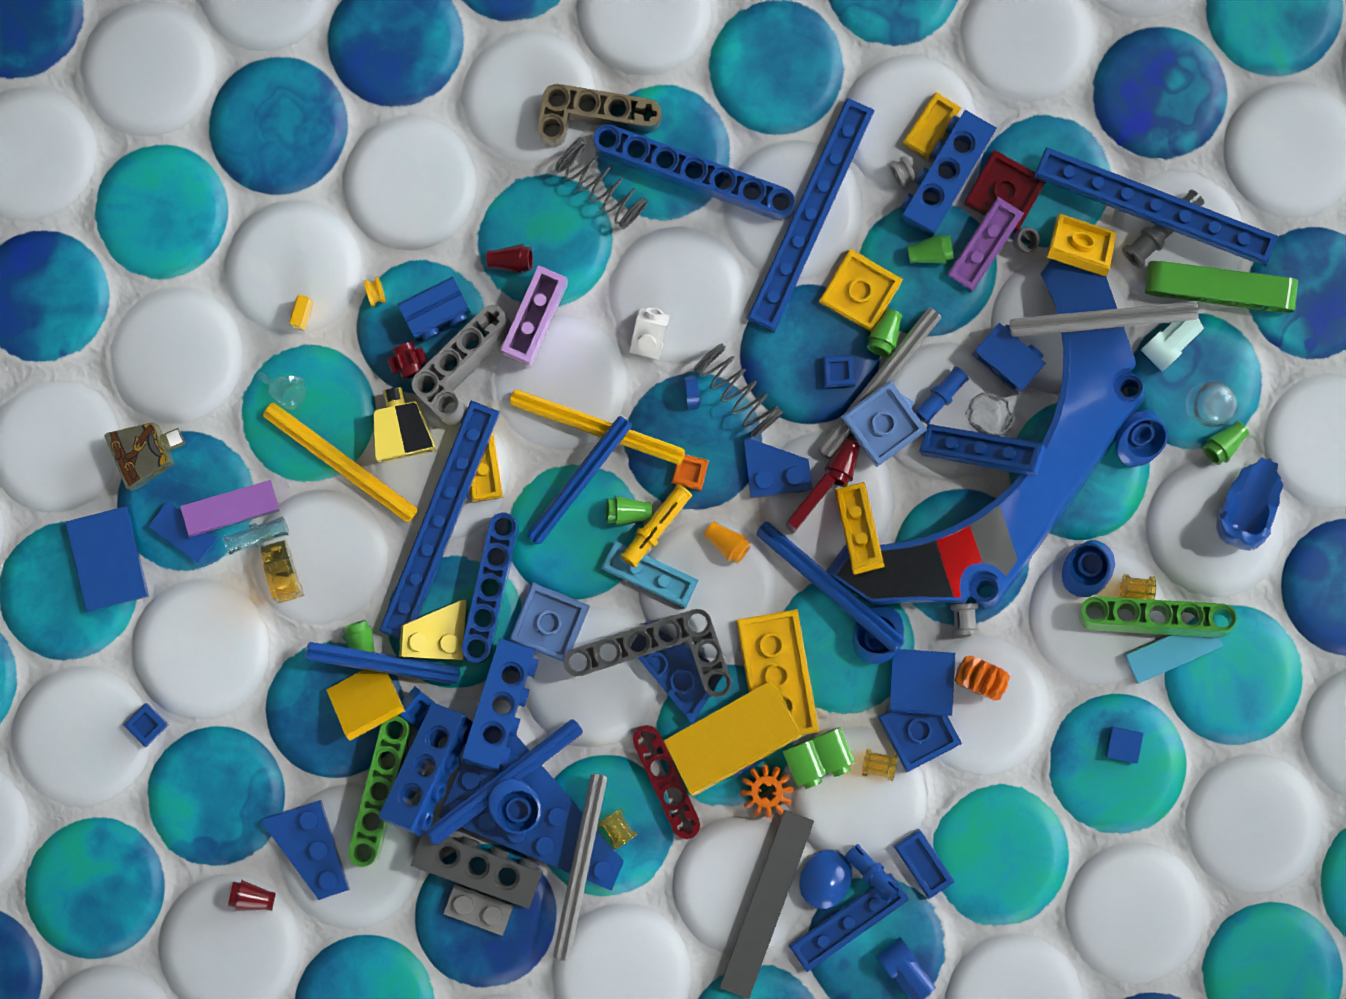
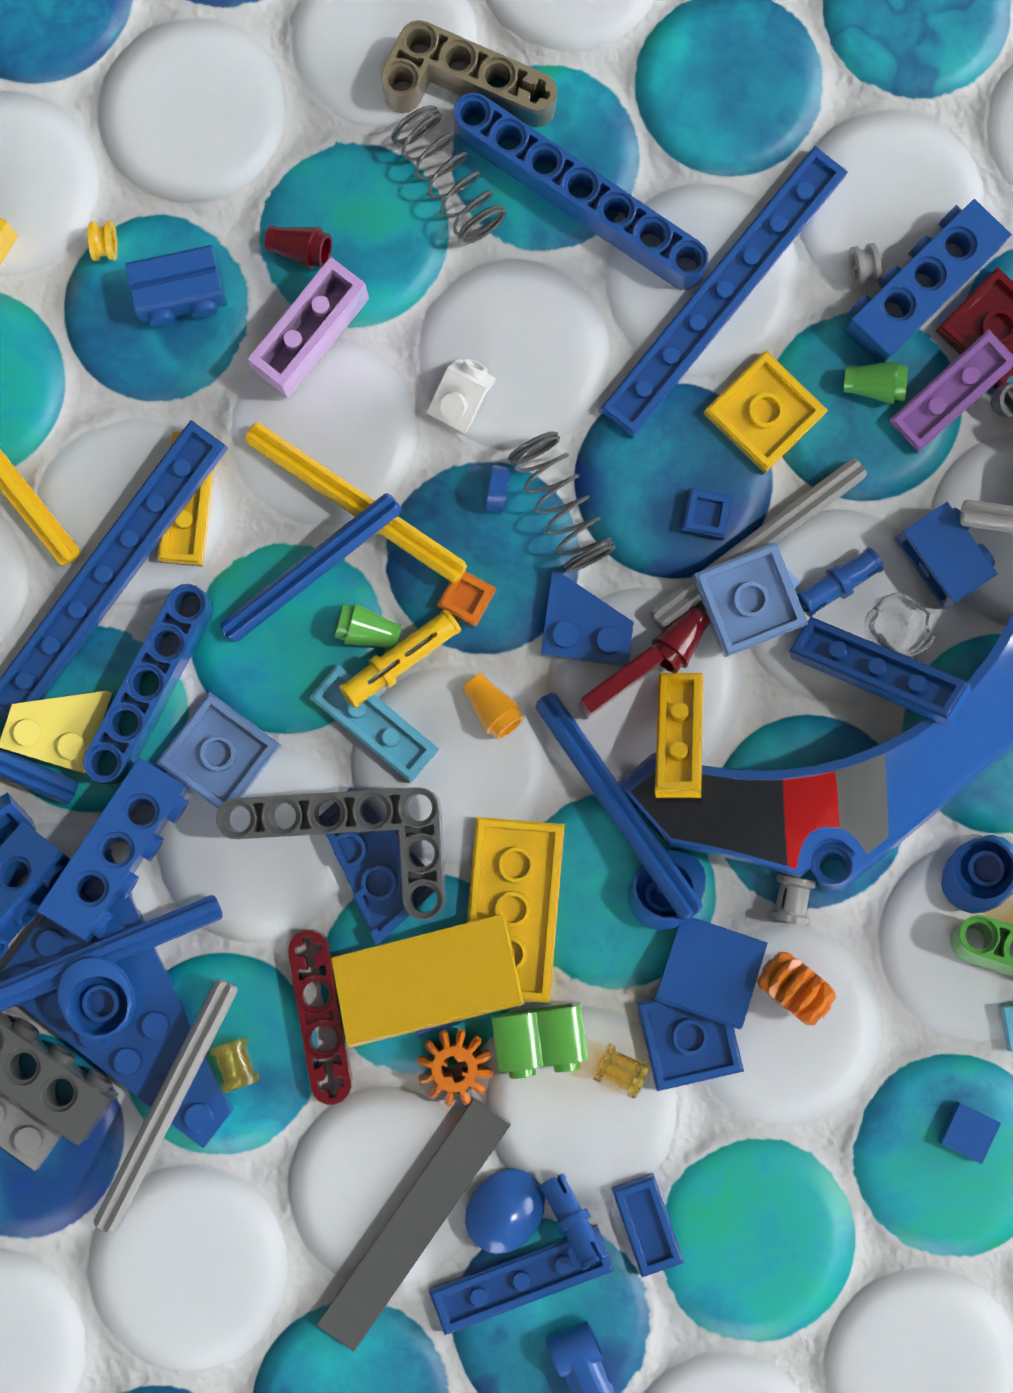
camera: 10 degrees right, 0 degrees up
torso [374,387,437,463] -> none
dark red gear [387,342,428,379] -> none
light grey beam [412,305,512,426] -> none
bright green cone [867,309,903,357] -> none
yellow tile [902,92,961,160] -> none

